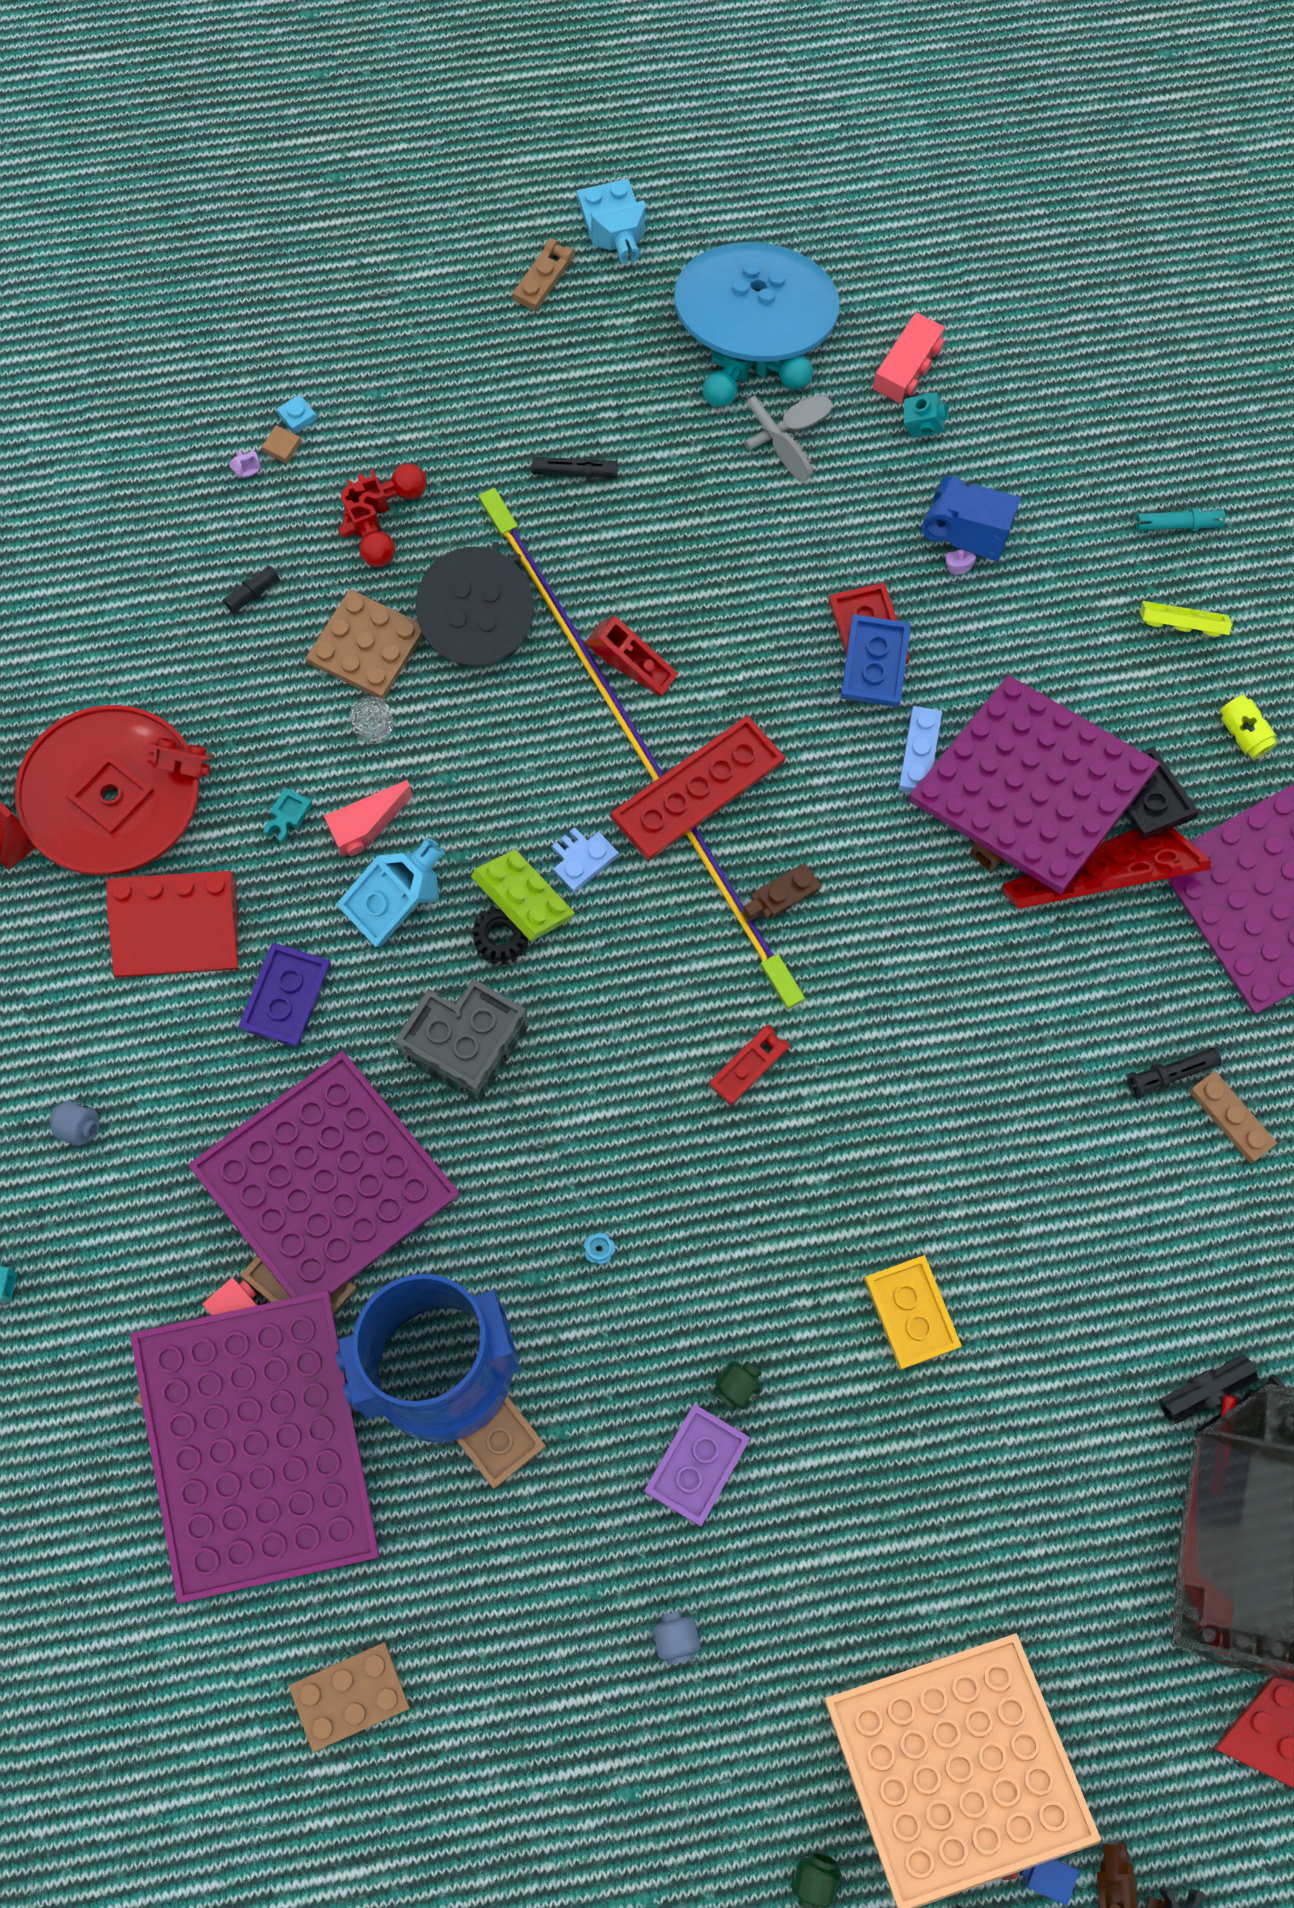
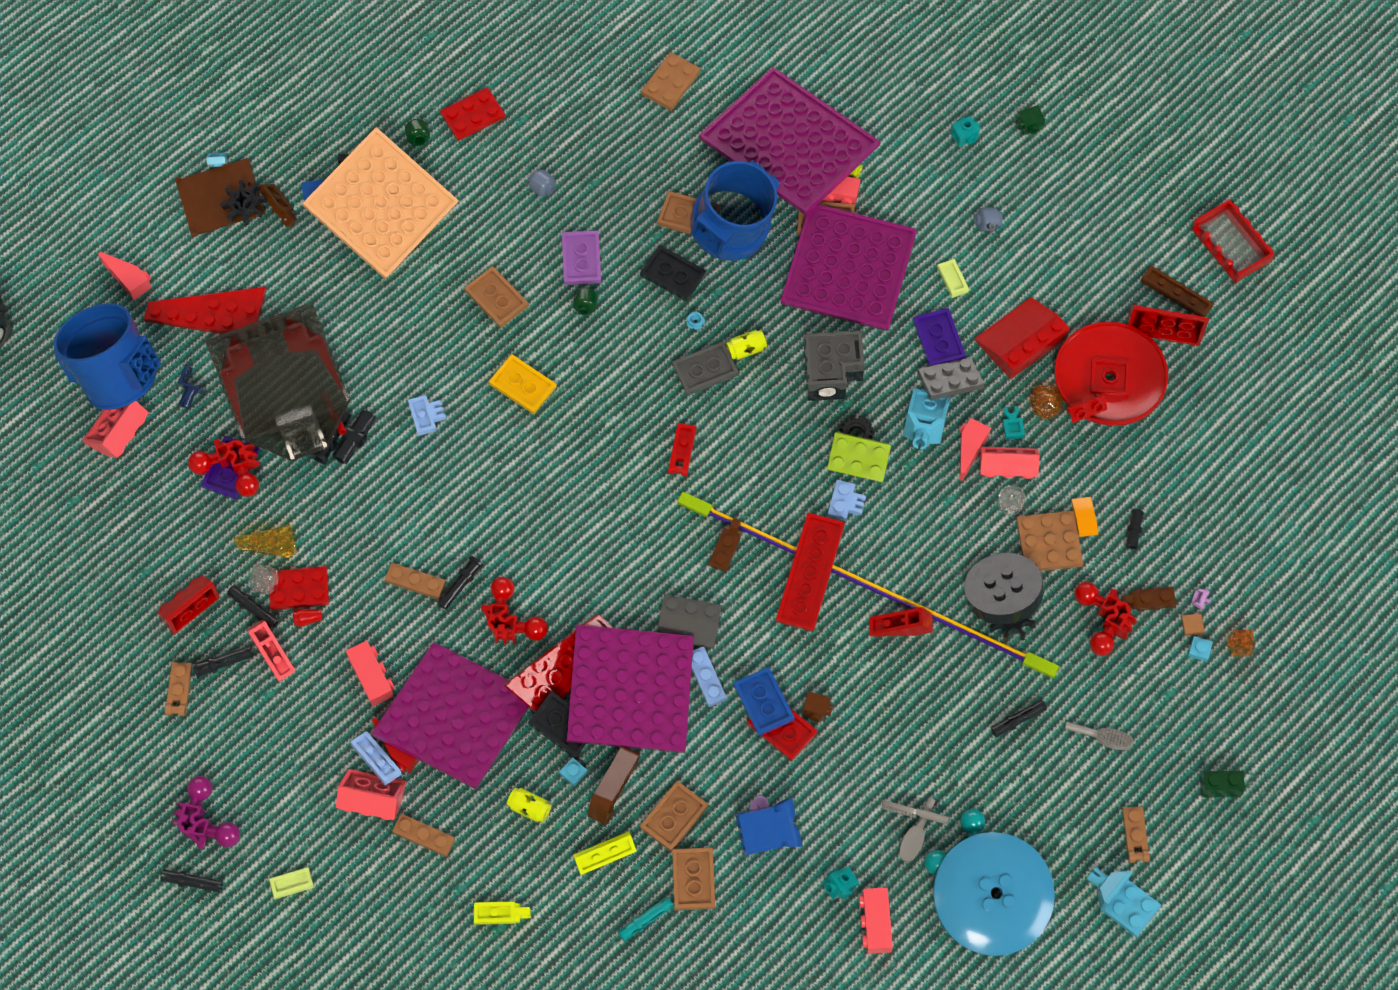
camera: 150 degrees right, 5 degrees down
none -> light blue hinge [408,395,447,436]
none -> red plate [440,87,505,141]
none -> medium nougat plate [464,266,529,328]
none -> red piece [481,576,549,645]
none -> medium azure plate [559,758,588,787]
none -> reddish brown beam [588,746,641,825]
none -> black plate [640,245,707,302]
none -> medium nougat plate [640,781,709,852]
none -> dark grey slope [657,594,722,649]
none -> dark grey plate [672,341,739,396]
none -> medium nougat plate [672,848,715,911]
none -> neon yellow piece [726,330,767,360]
none -> reddish brown brick [802,691,833,722]
none -> plate [917,357,984,401]
none -> yellowish green tile [937,259,969,298]
none -> coral brick [979,447,1040,479]
none -> clear orange hair [1029,385,1064,419]
none -> light grey piece [1065,722,1133,750]
none -> light orange slope [1071,497,1098,537]
none -> reddish brown hinge [1121,586,1177,611]
none -> dark green brick [1200,770,1245,798]
none -> clear orange brick [1228,630,1255,656]

